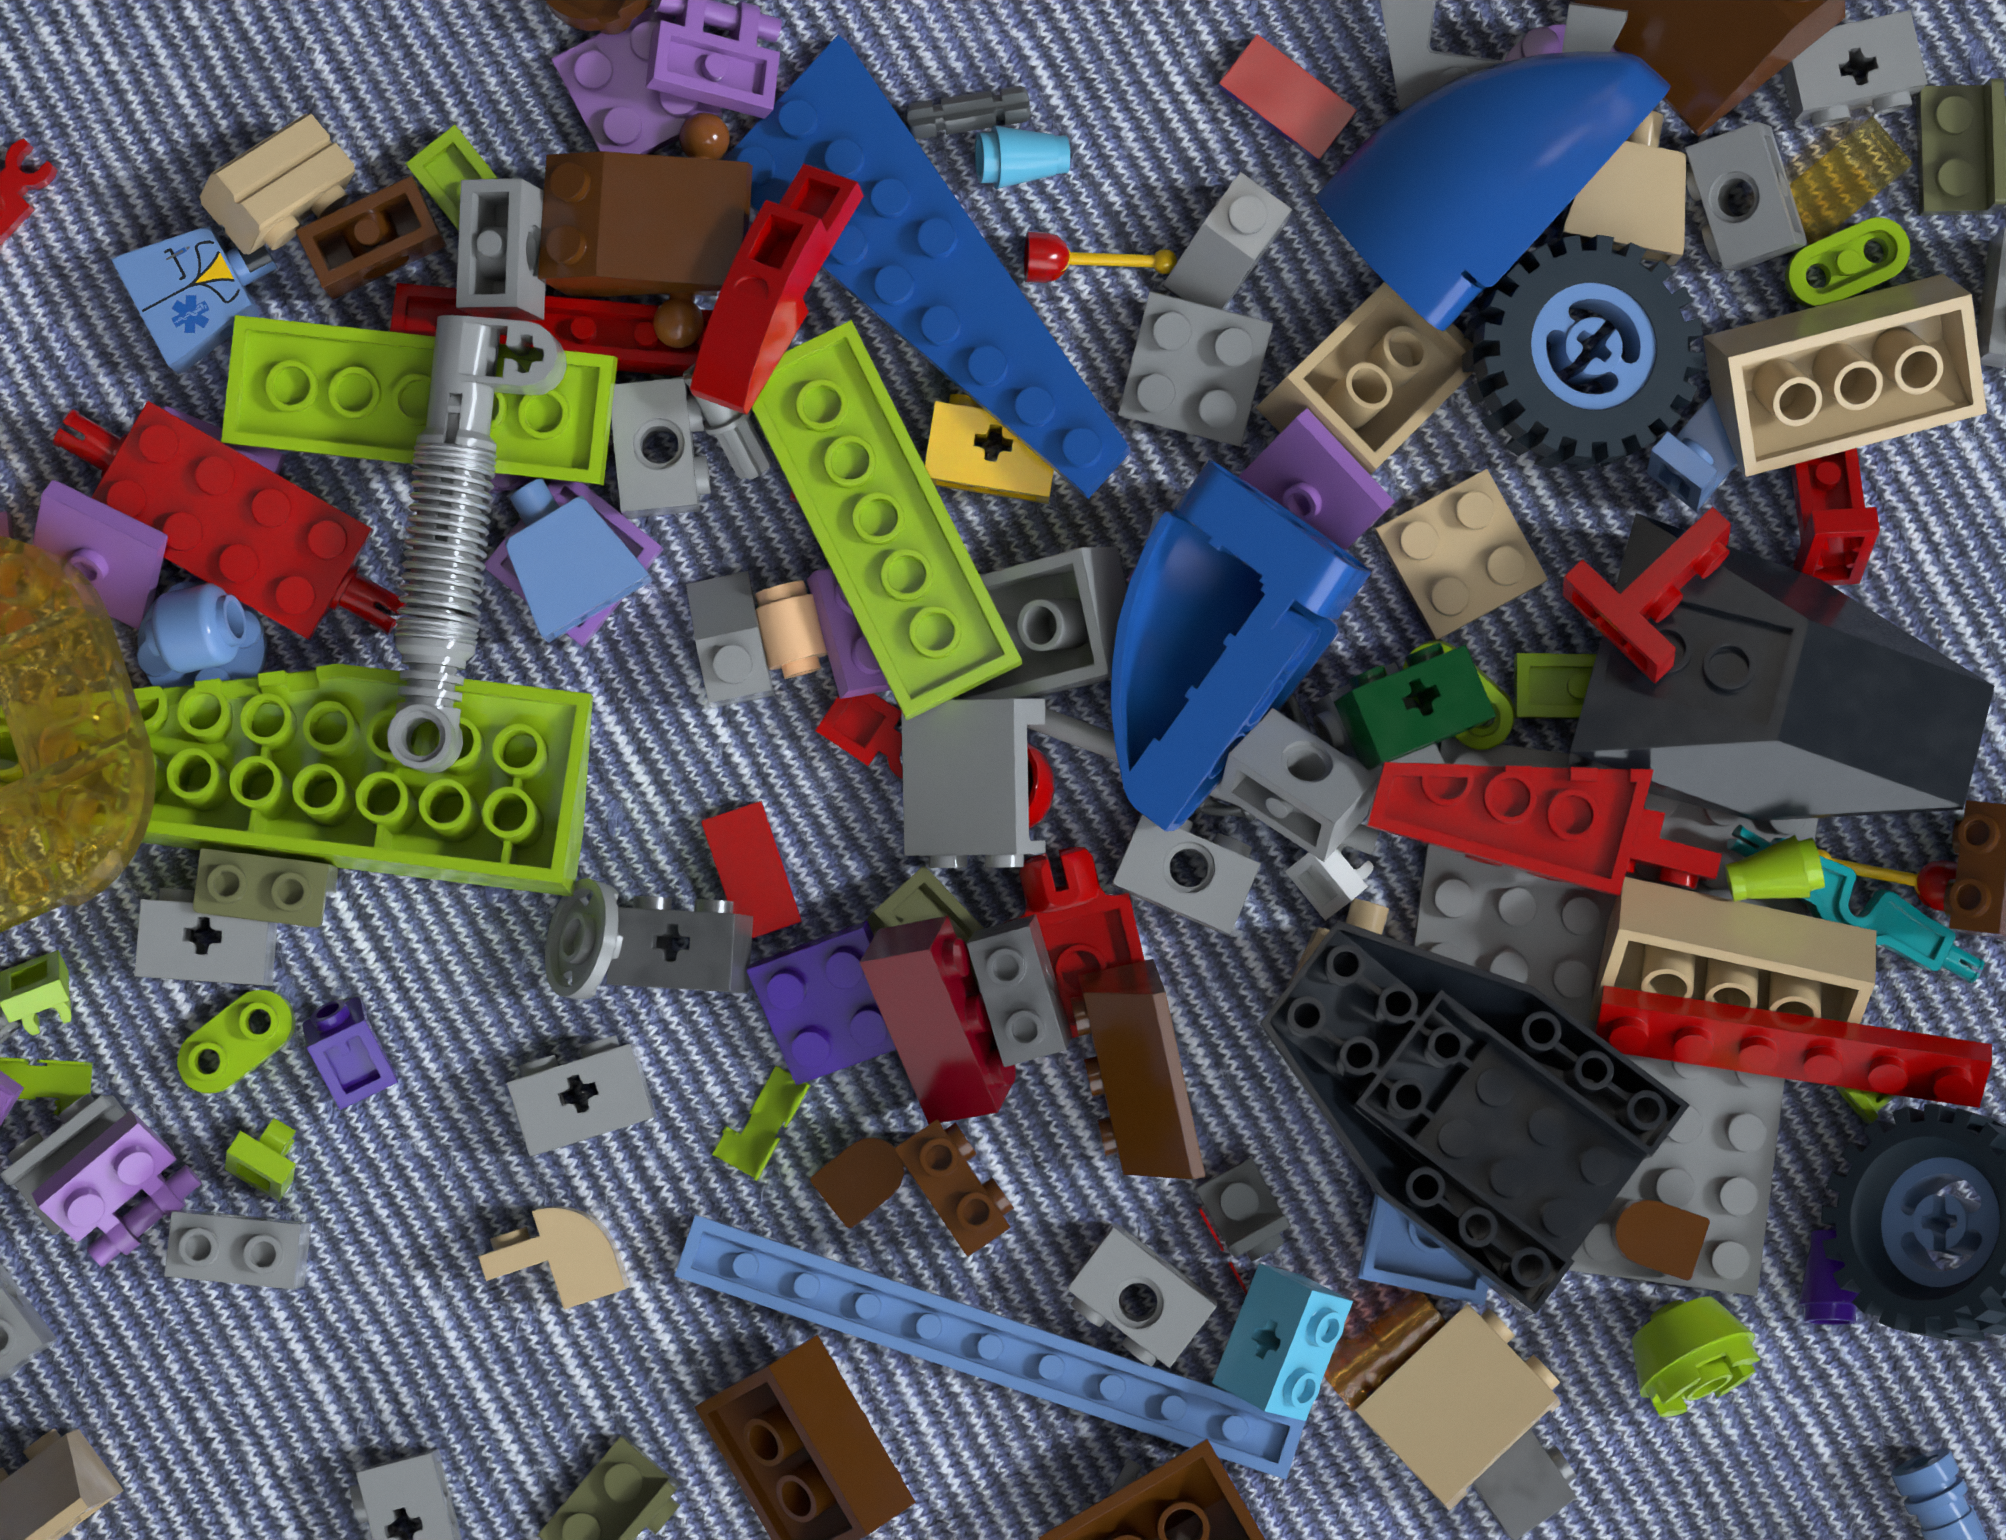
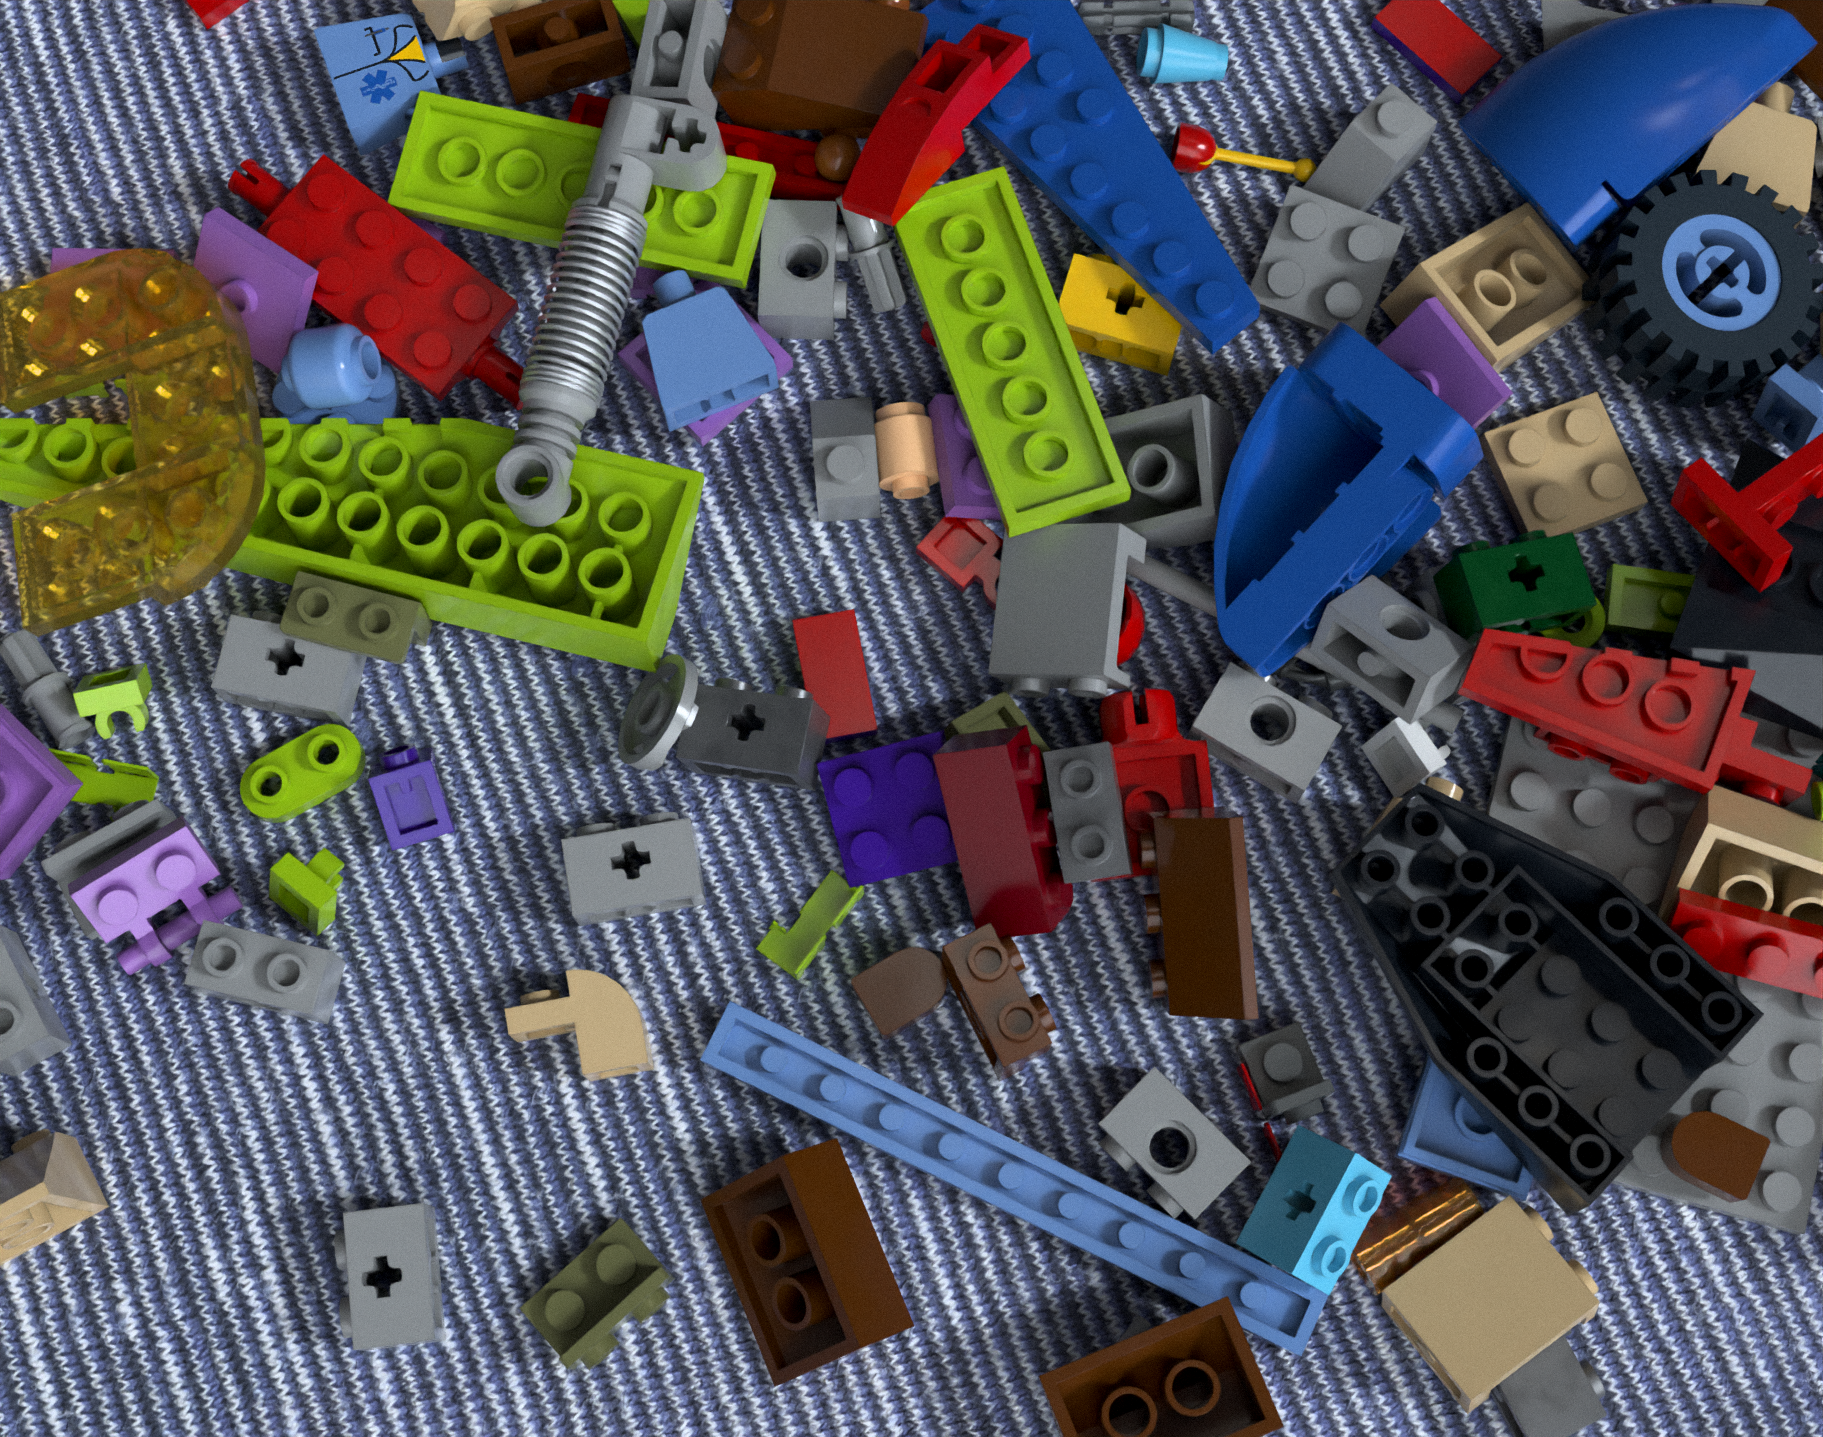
camera: 10 degrees right, 10 degrees down
lime cone [1631,1296,1760,1417] -> none

